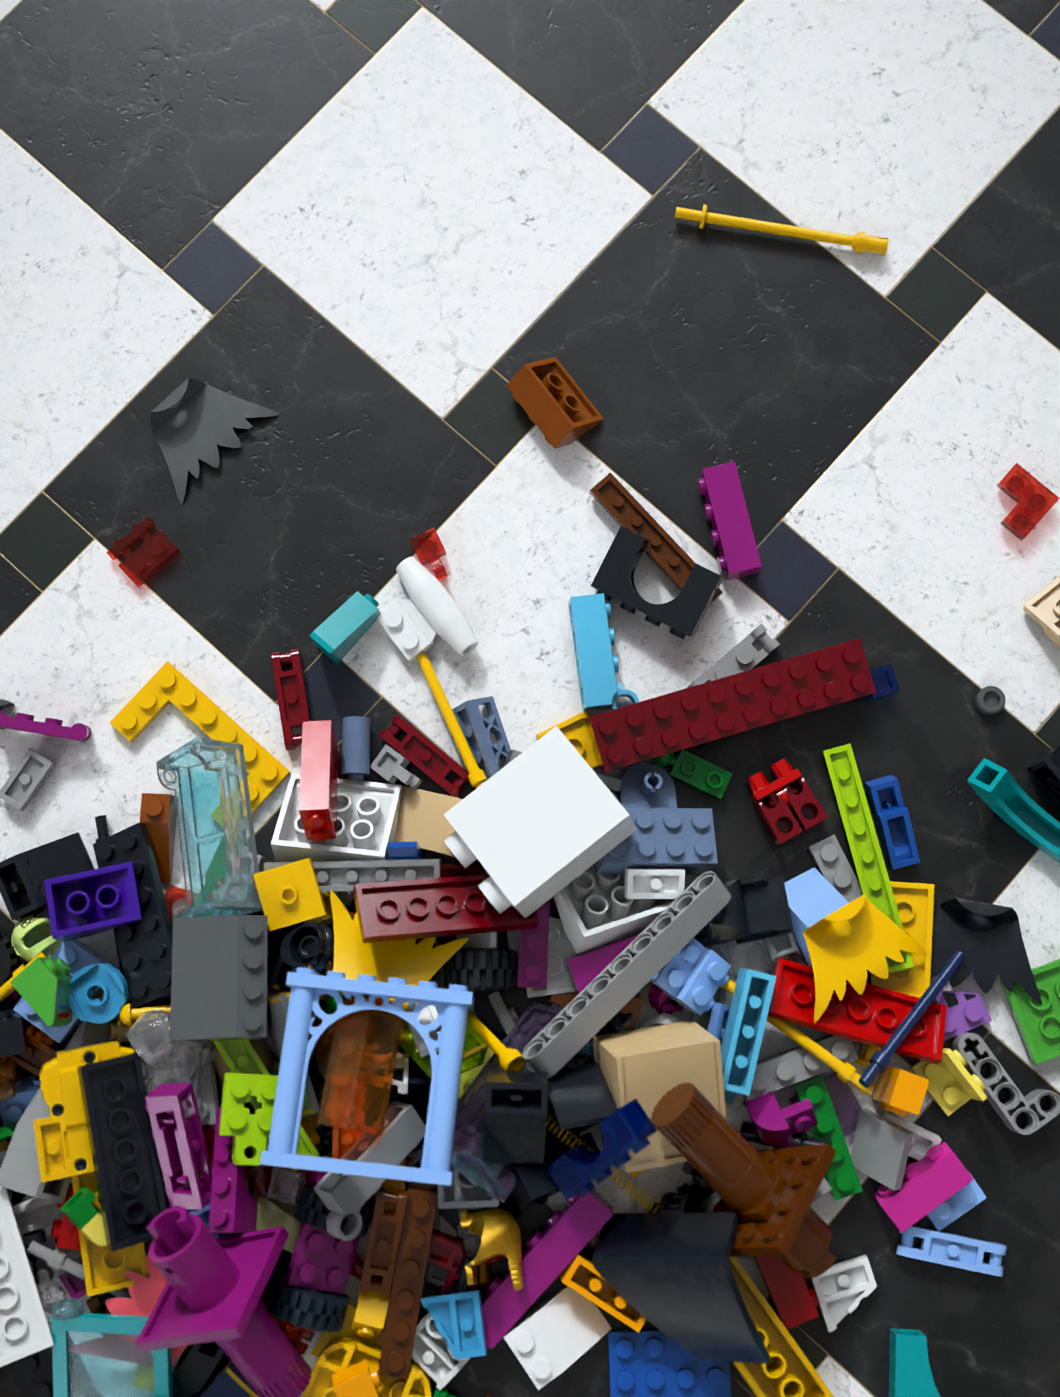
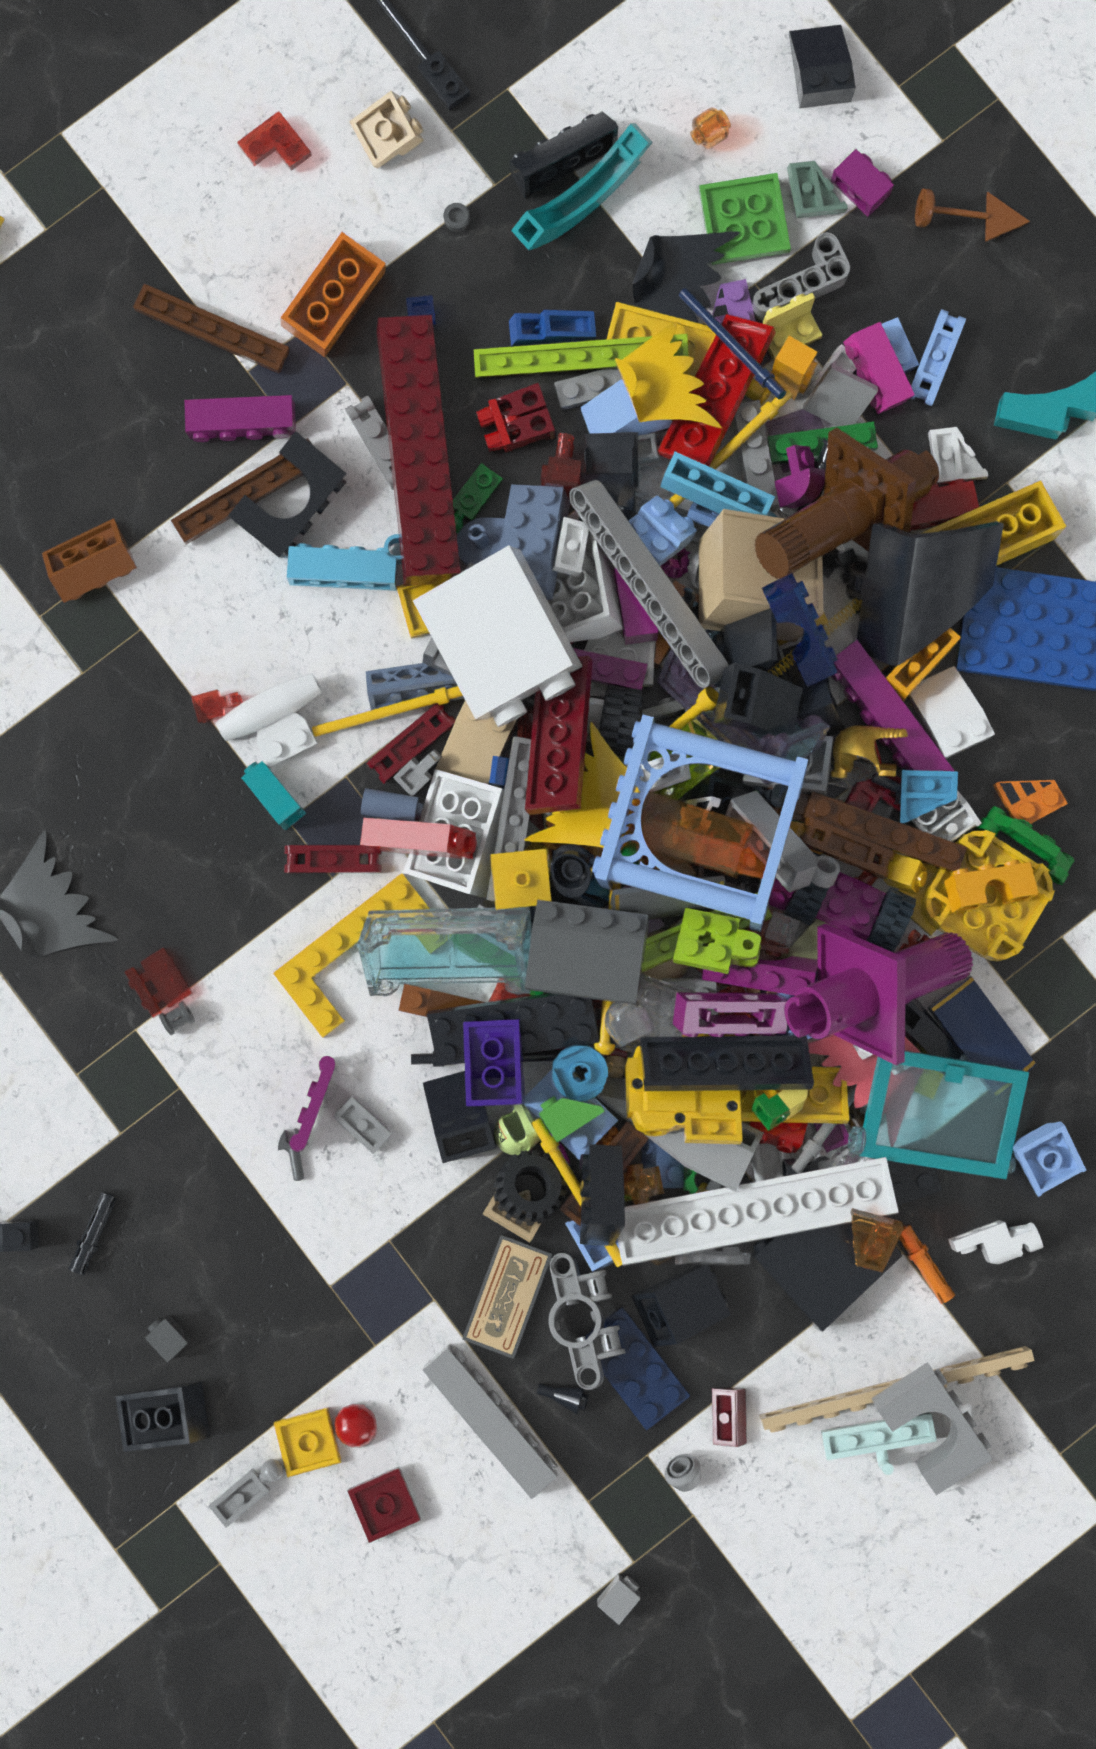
camera: 80 degrees left, 5 degrees up
none -> reddish brown plate [133,284,290,374]
none -> dark grey bush [159,1001,195,1036]
none -> orange brick [280,232,386,357]
none -> clear red brick [541,433,581,500]

